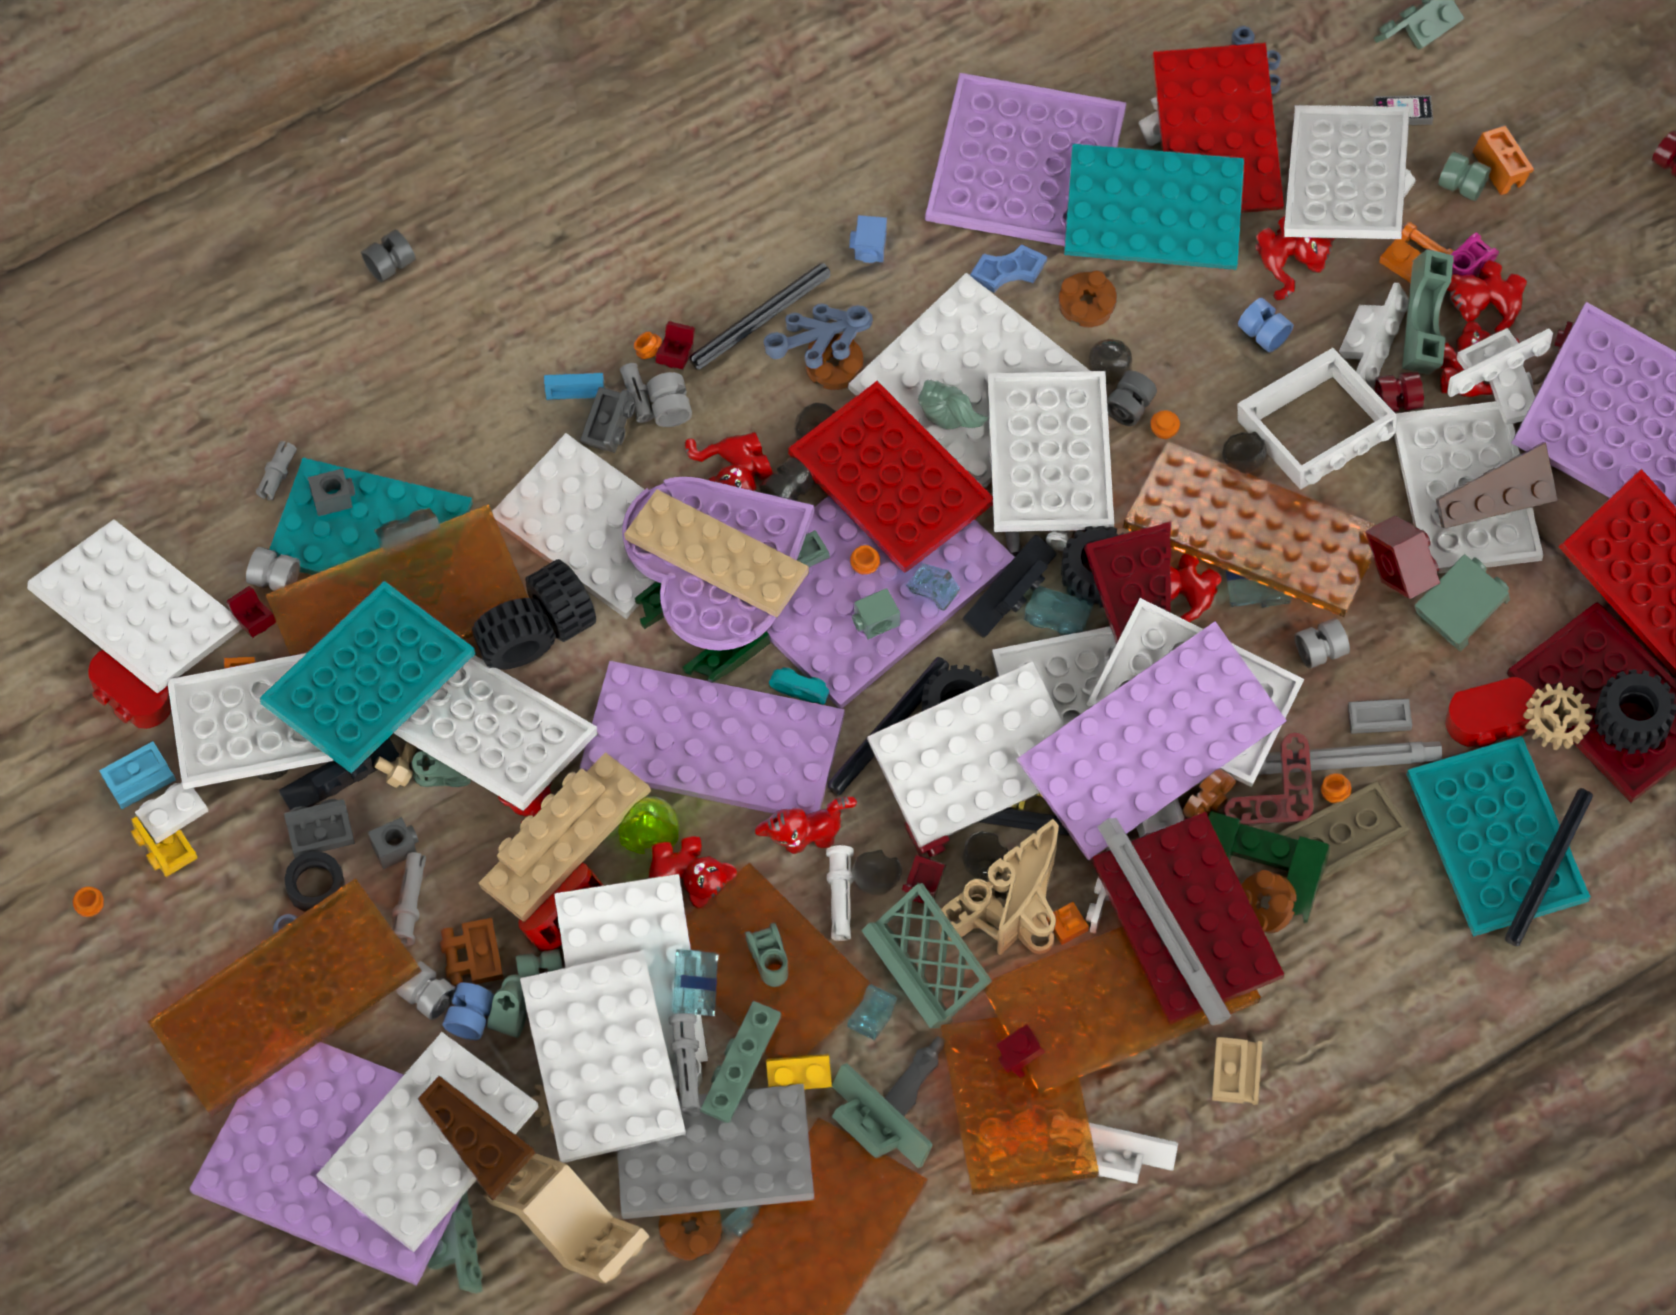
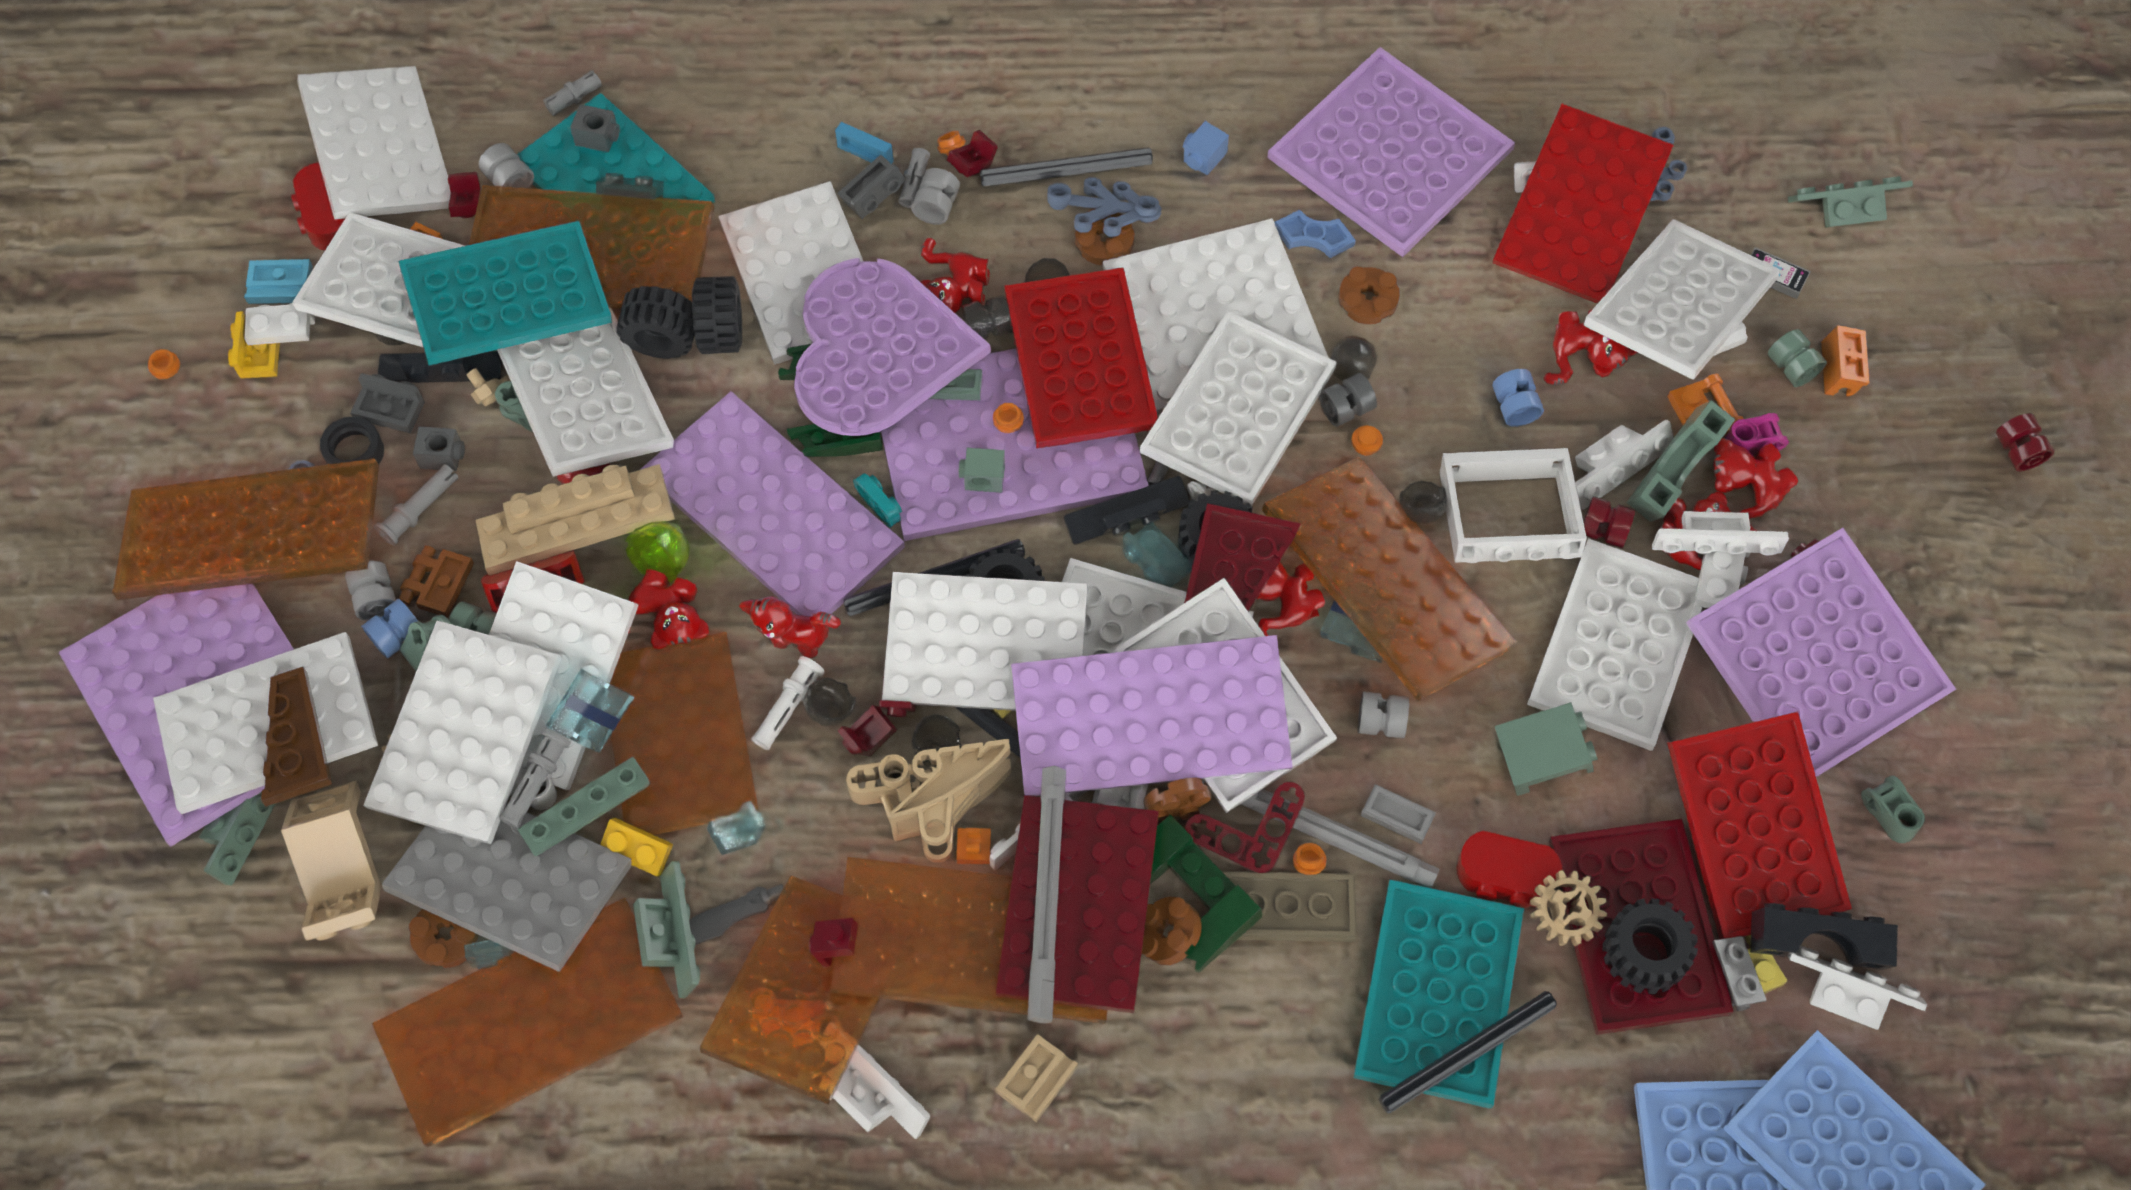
camera: 30 degrees right, 0 degrees up
tan plate [624,489,809,617] -> none
sand green piece [744,923,789,987] -> none
sand green fence [861,883,992,1028] -> none
clear light blue bracket [906,563,960,611] -> none
sand green hair [918,380,988,430] -> none
teal plate [1064,144,1244,270] -> none
dark red brick [1365,516,1440,599] -> none
wing [1436,442,1558,529] -> none

